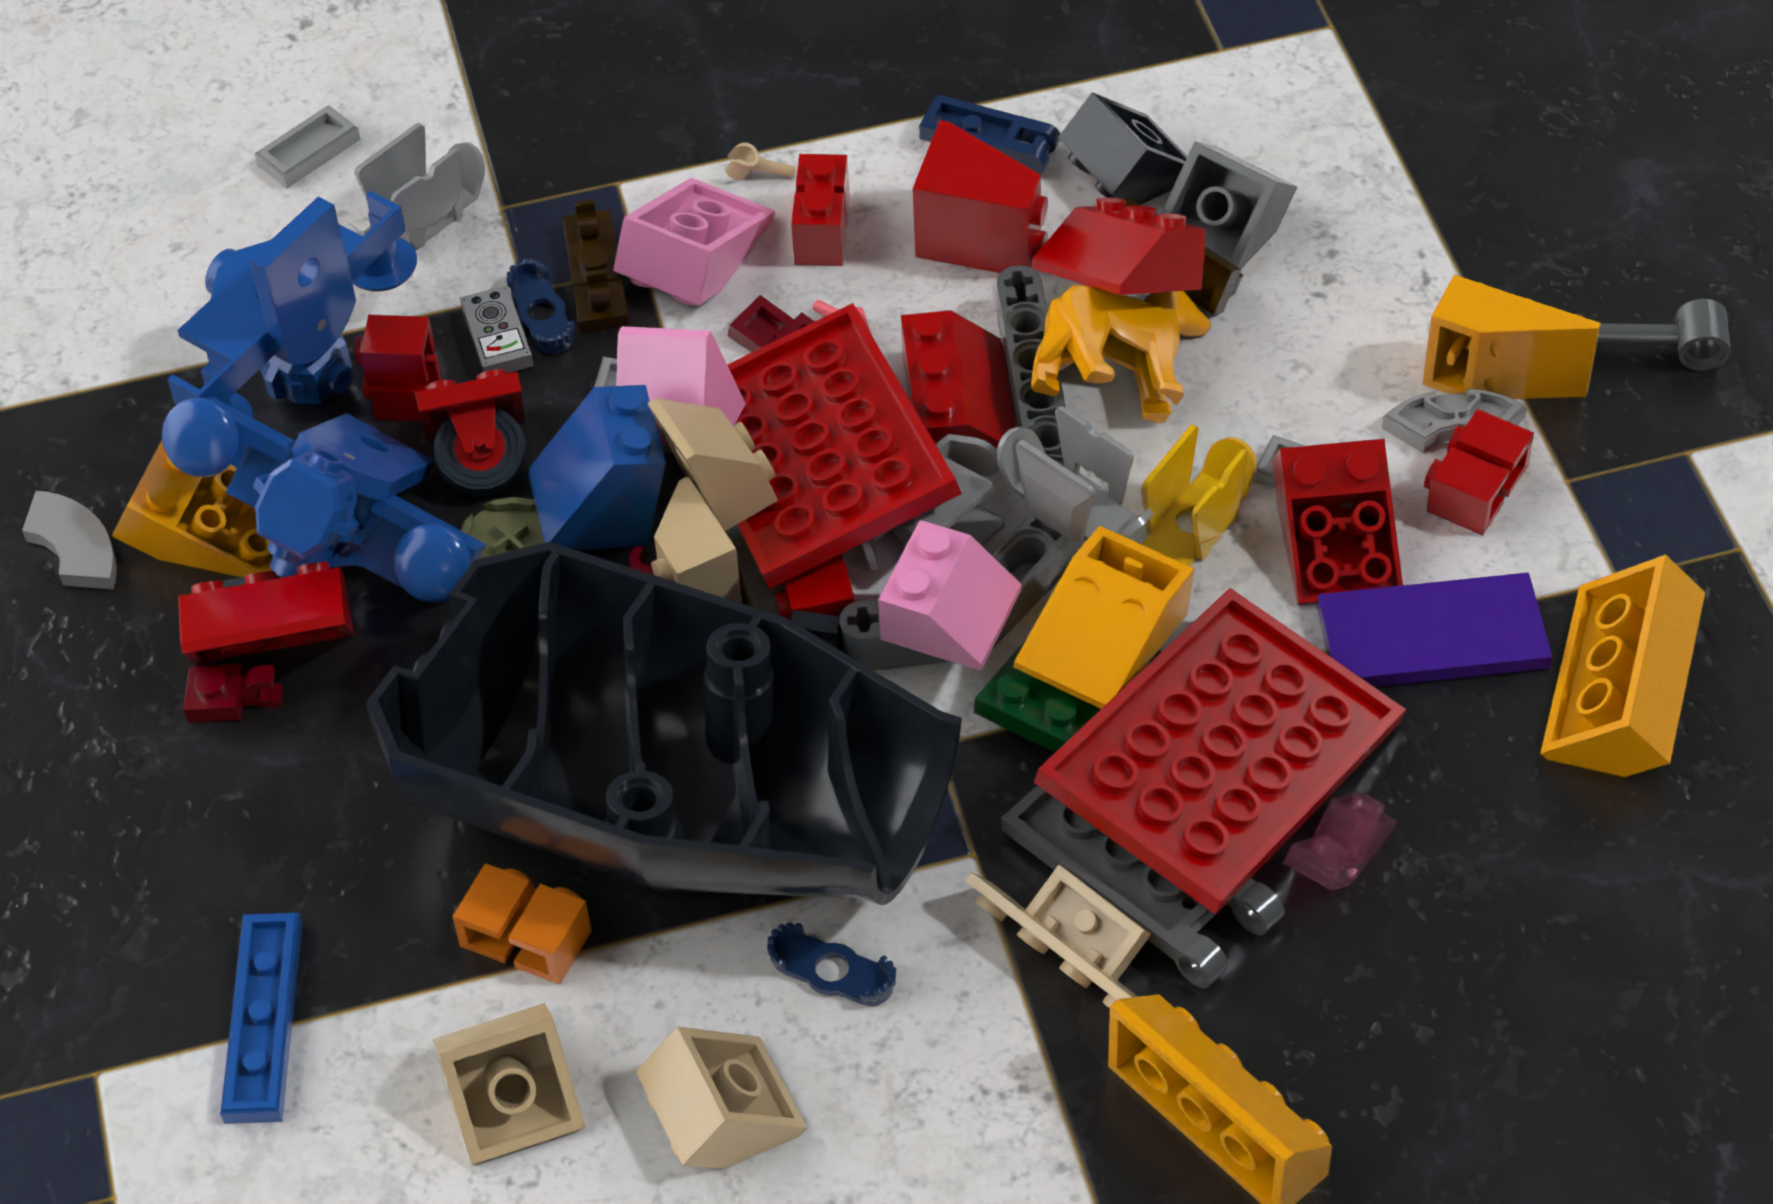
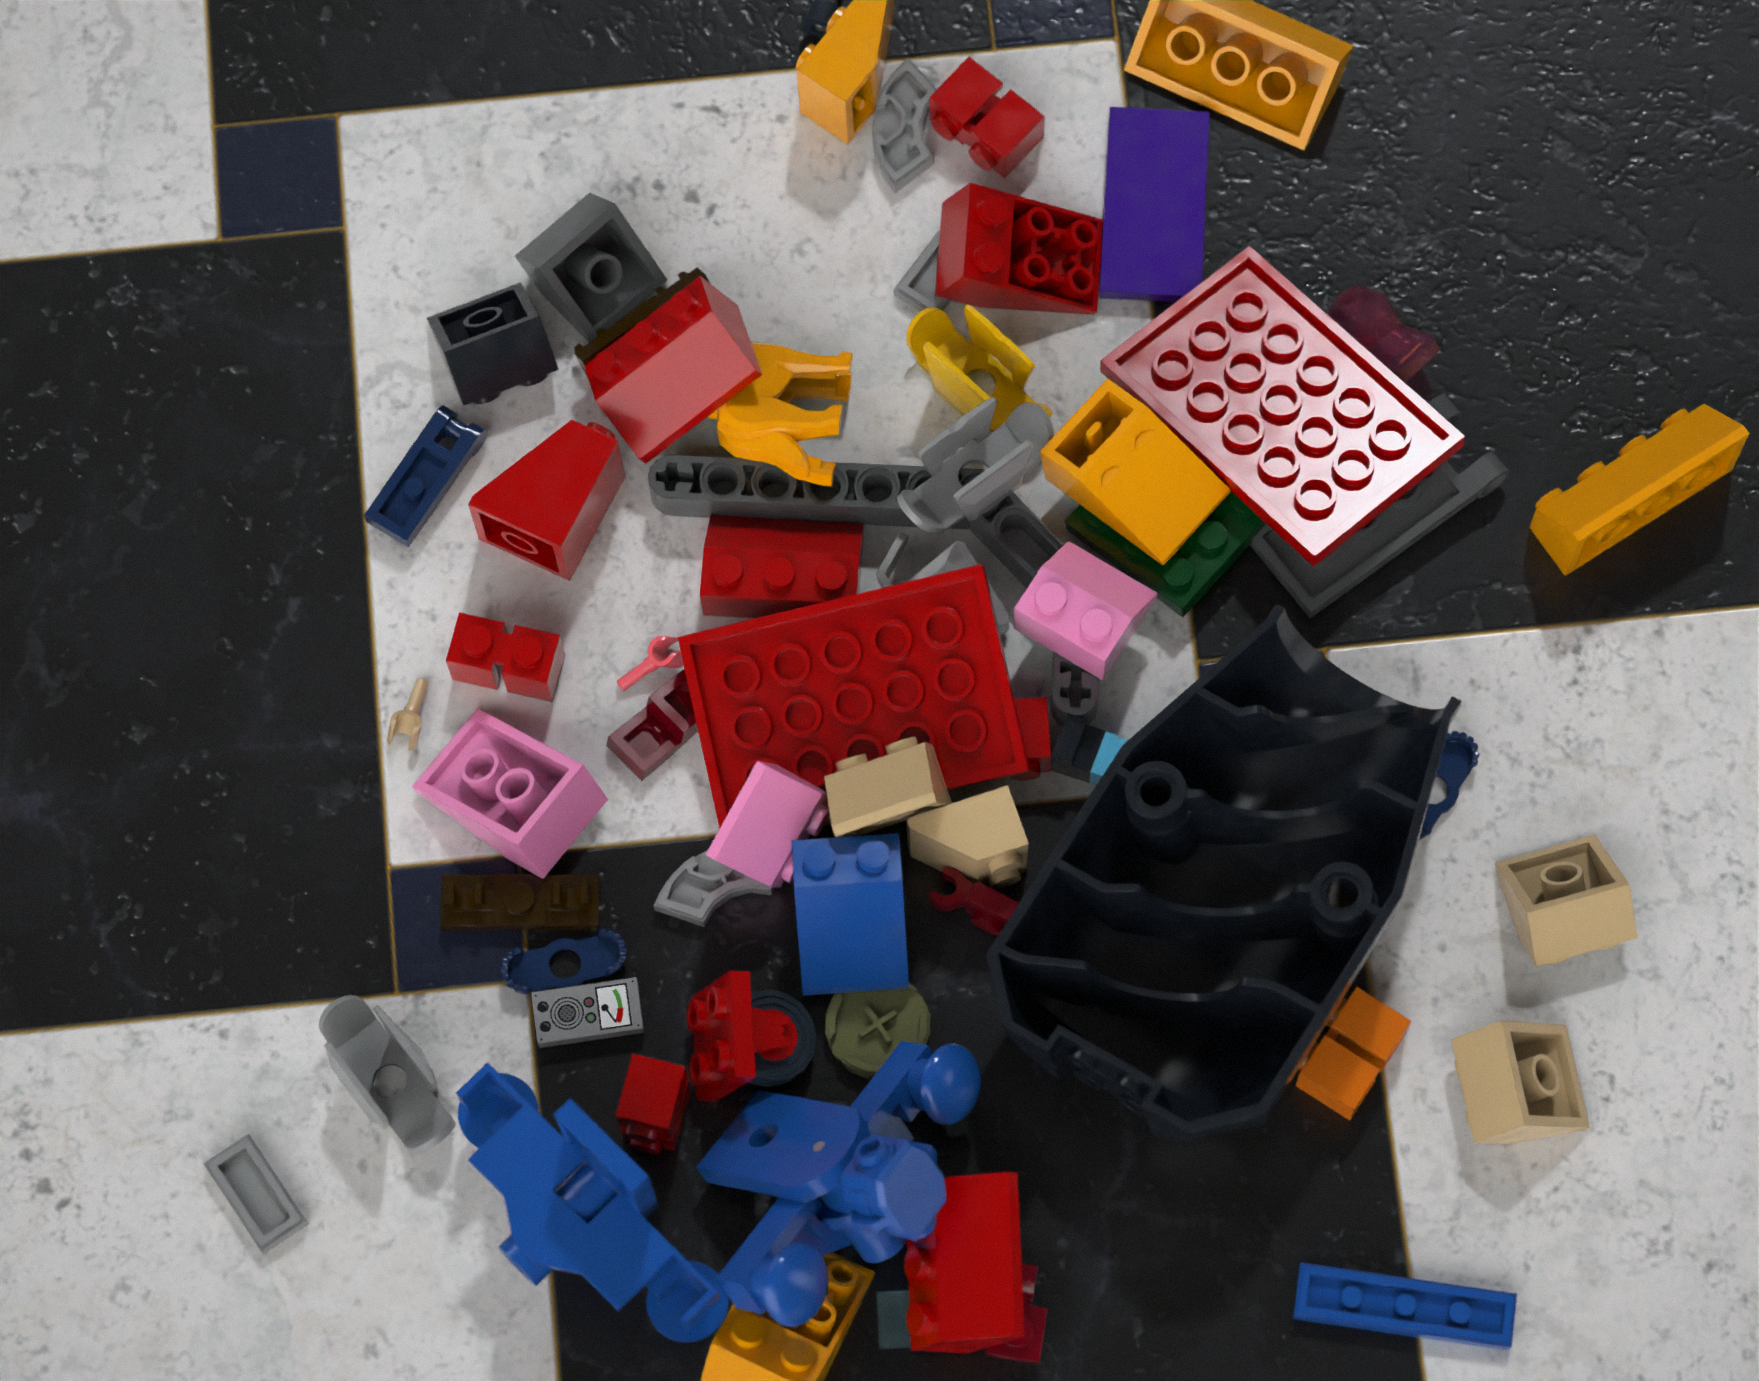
camera: 80 degrees left, 20 degrees up
tan bracket [965,865,1151,1008] -> none

